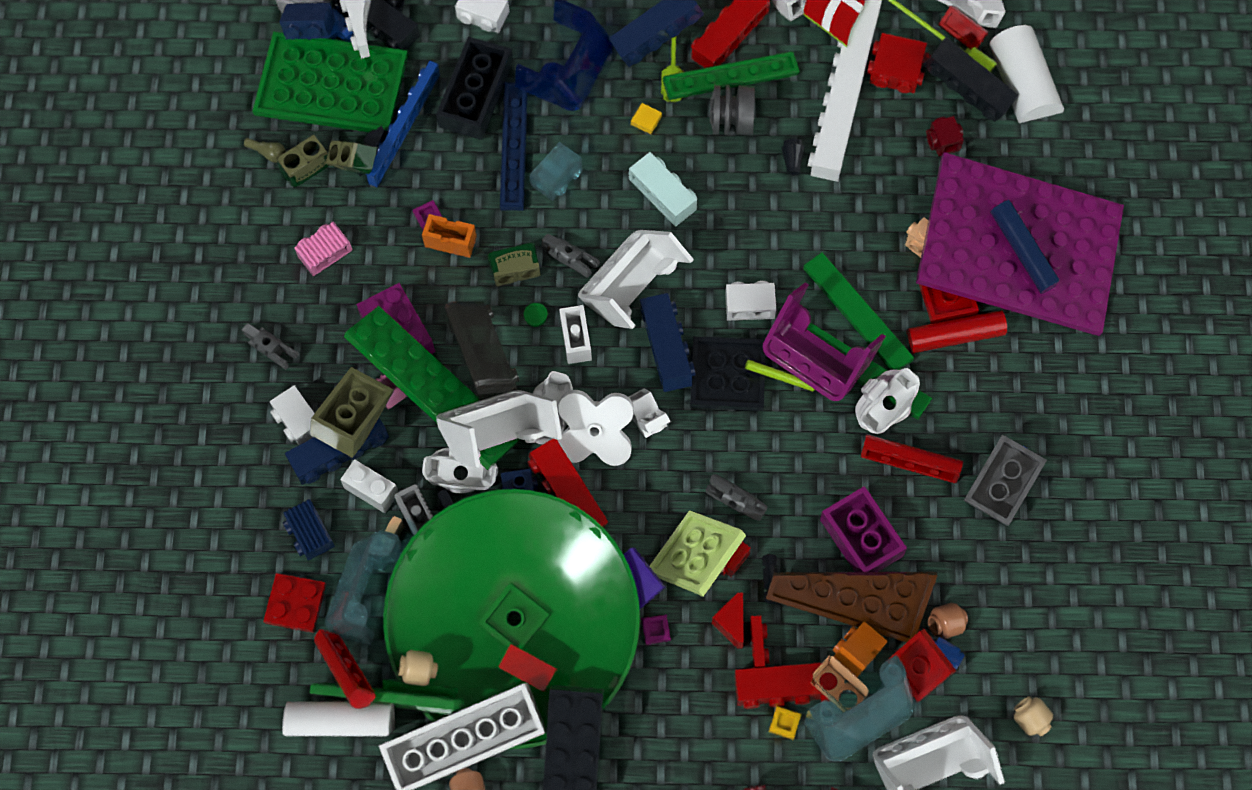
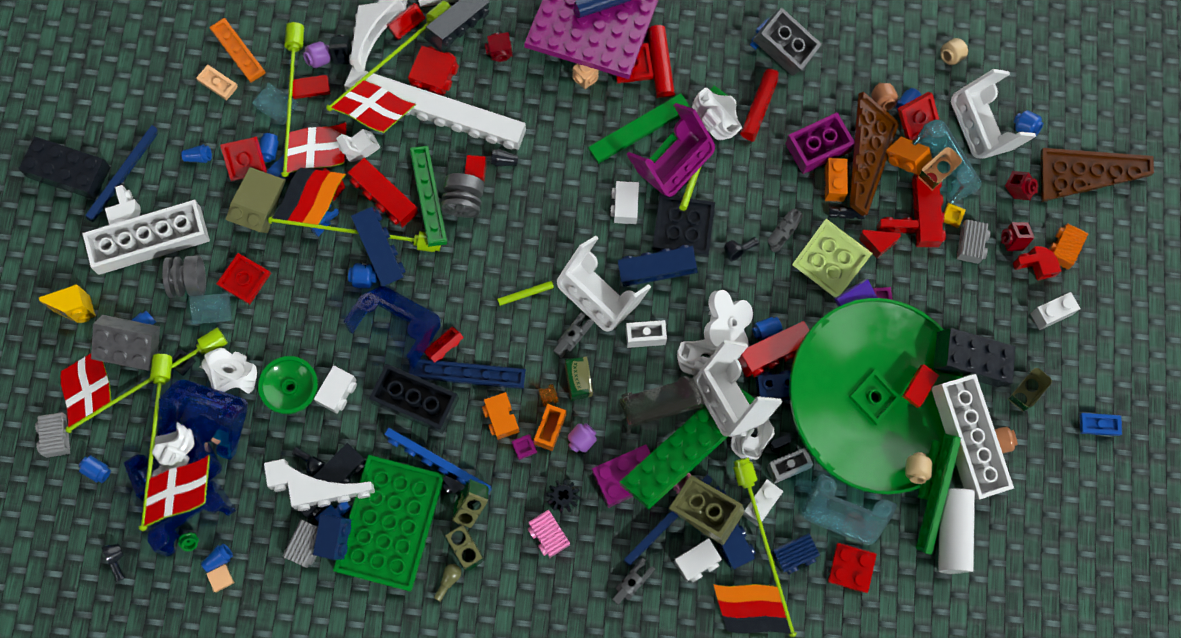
camera: 90 degrees left, 5 degrees up
red brick [314,629,376,709] -> none
light nougat tile [382,516,405,548] -> none
green piece [524,303,548,327] -> none
clear light blue brick [530,142,582,201] -> none
light aqua brick [629,152,697,227] -> none
white brick [629,389,670,438] -> none
yellow tile [631,103,662,134] -> none
none -> blue head [348,263,377,289]
none -> red plate [423,327,464,363]
none -> red brick [465,155,487,183]
none -> orange brick [482,392,519,440]
none -> lime bar [497,281,554,306]
none -> clear orange wheel [538,384,559,407]
none -> black gear [546,479,580,514]
none -> medium lavender head [568,423,597,452]
none -> dark blue tile [623,474,712,566]
none -> flag [713,457,797,637]
none -> black bar [724,237,759,262]
none -> blue brick [752,317,783,341]
none -> orange brick [825,158,848,202]
none -> light grey brick [956,219,990,264]

